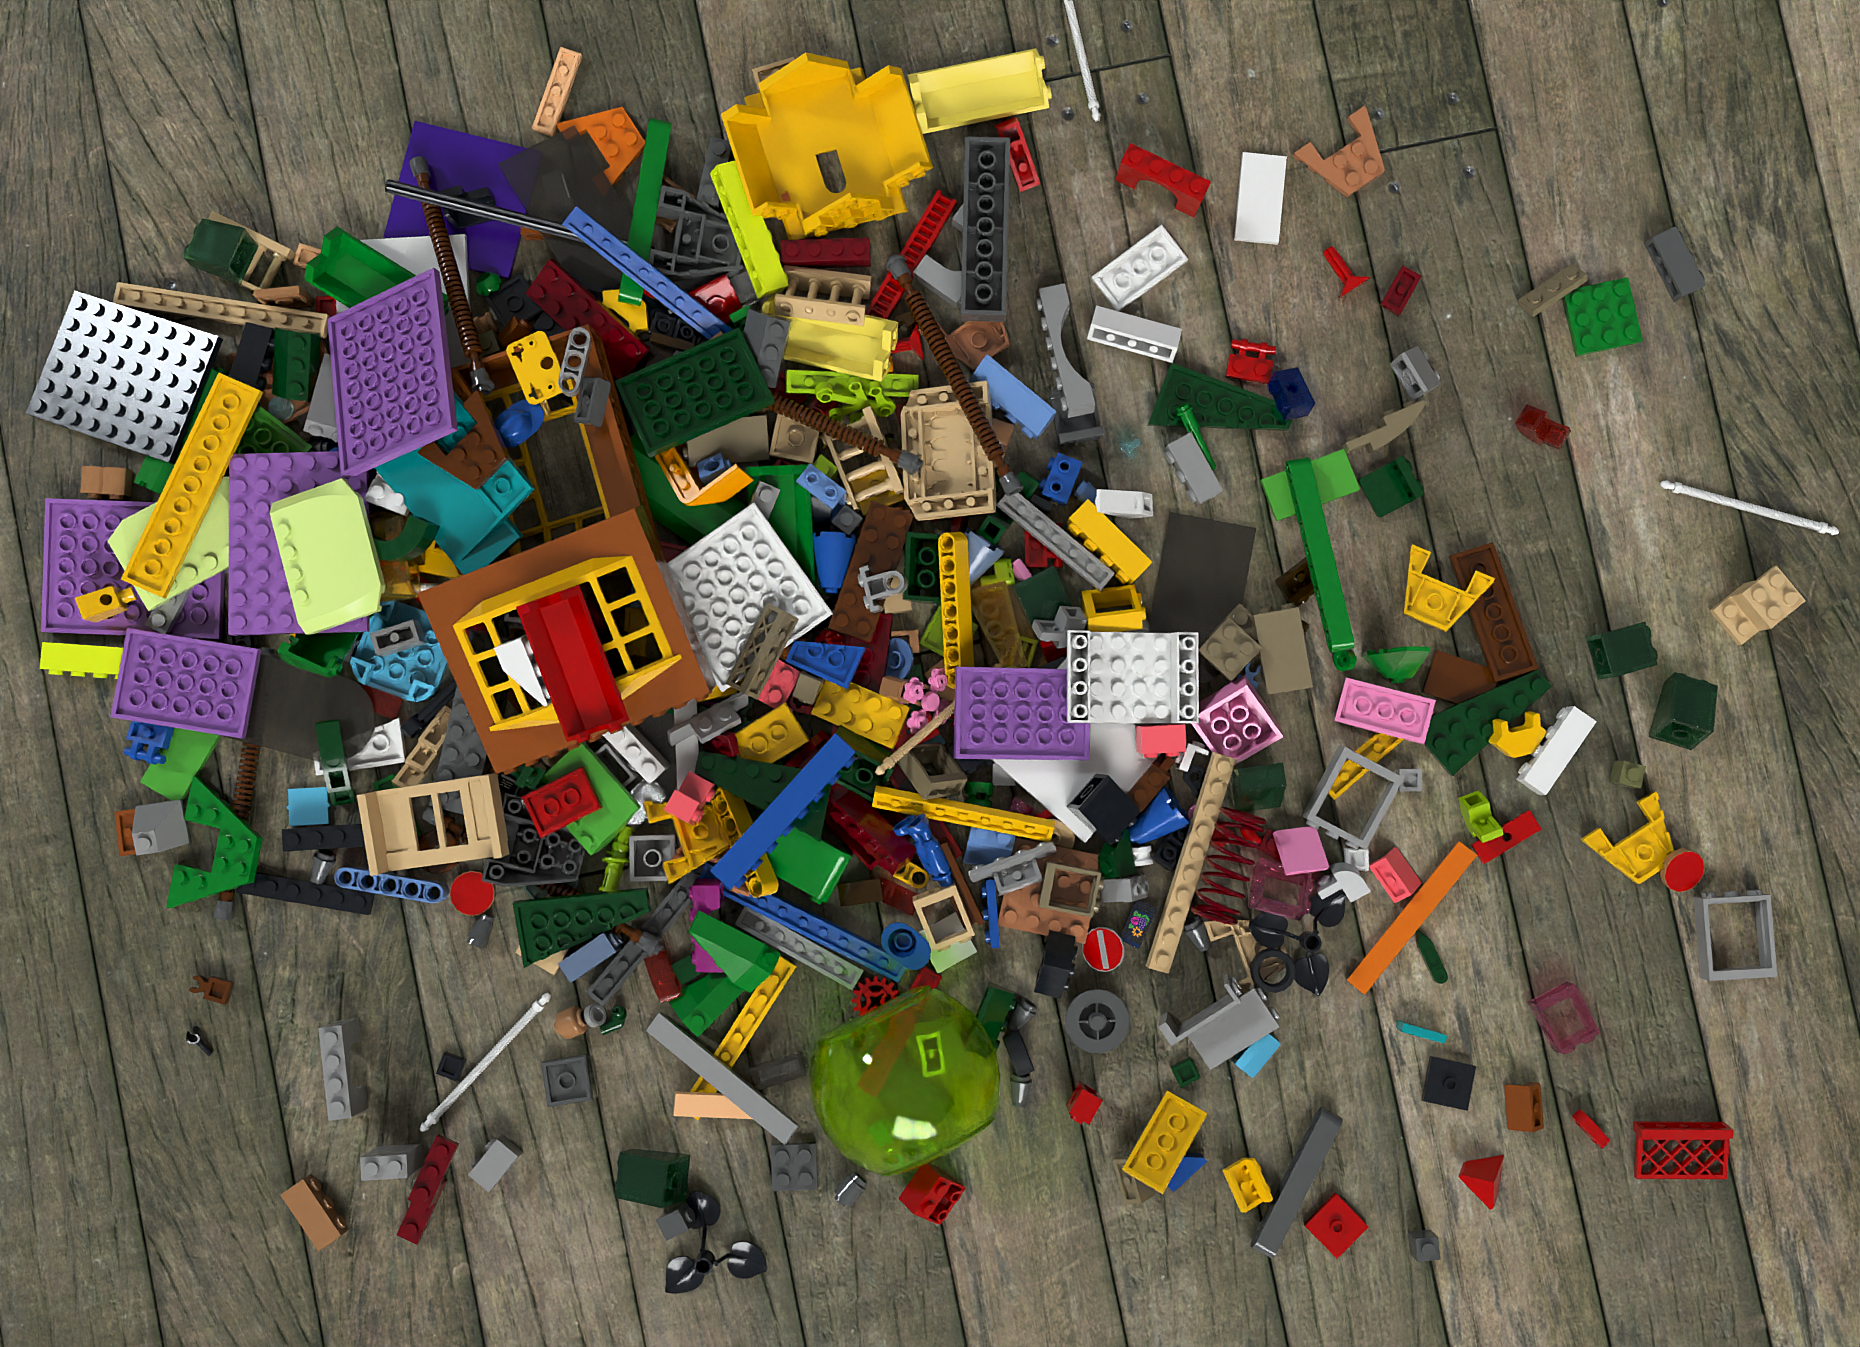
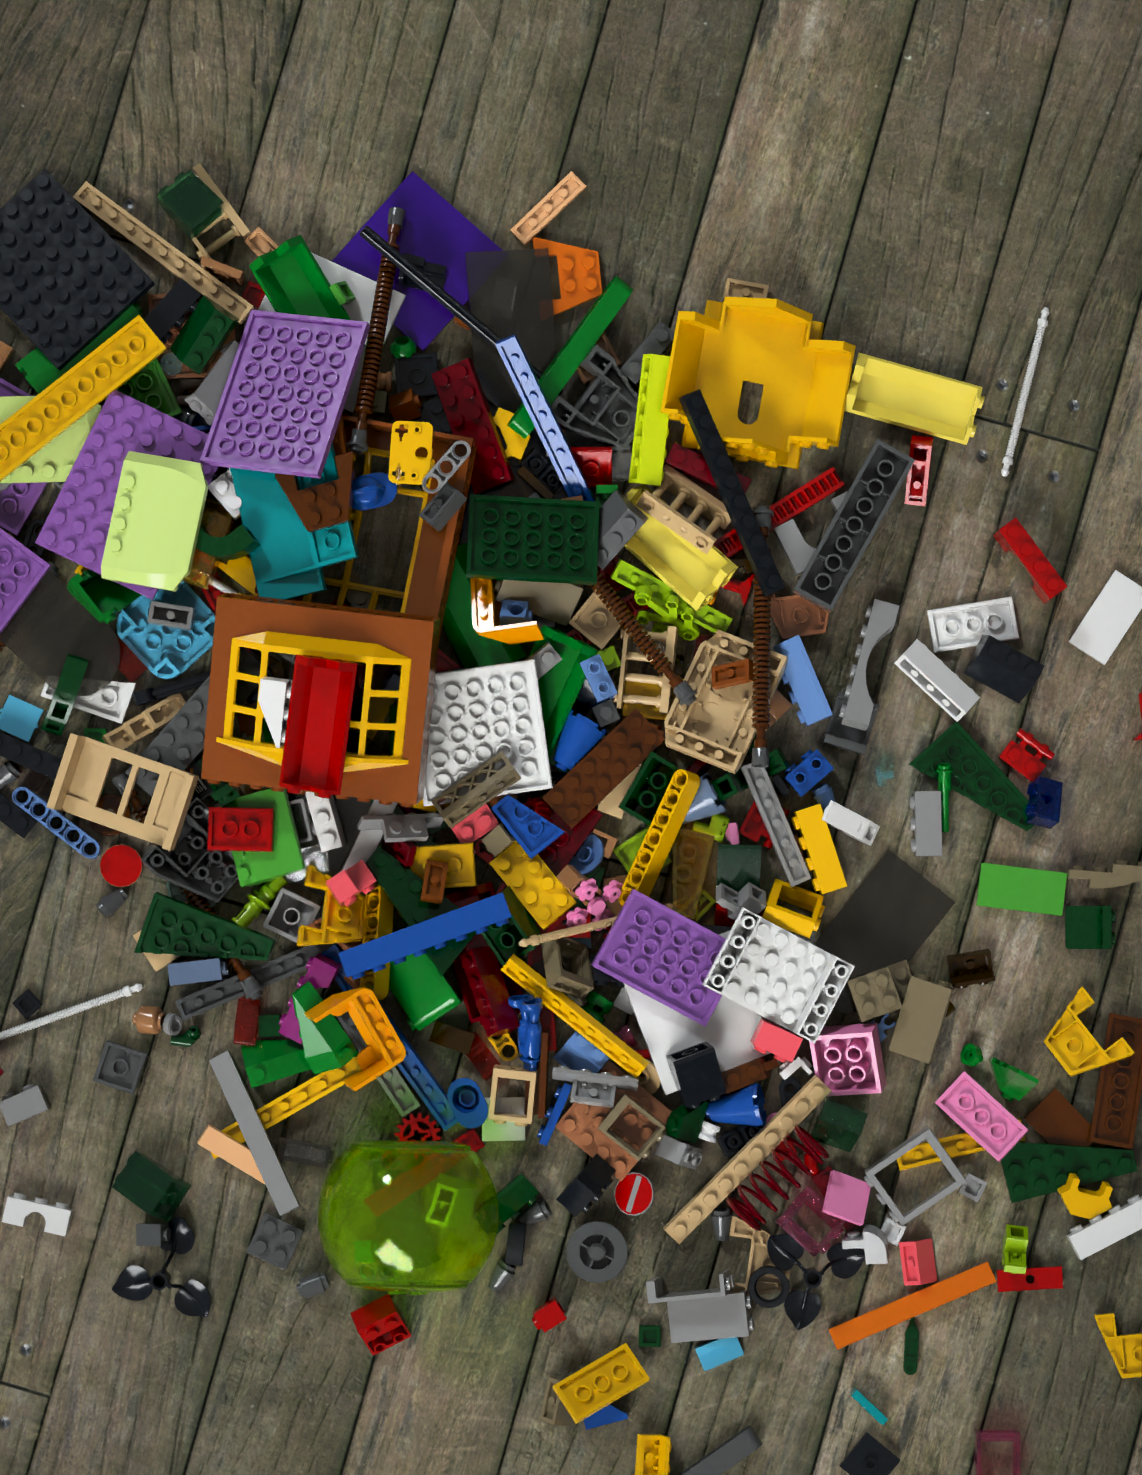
camera: 25 degrees right, 0 degrees up
light grey pin [858,565,908,613] -> none
tile [1120,900,1158,949] -> none
green beam [1285,457,1354,653] -> none
none -> white arch [2,1192,74,1236]
none -> light orange windscreen [304,987,406,1092]
none -> bright green tile [329,281,356,306]
none -> dark orange plate [420,859,448,904]
none -> black plate [679,389,785,597]
none -> dark orange plate [712,658,753,690]
none -> black slope [963,635,1045,703]

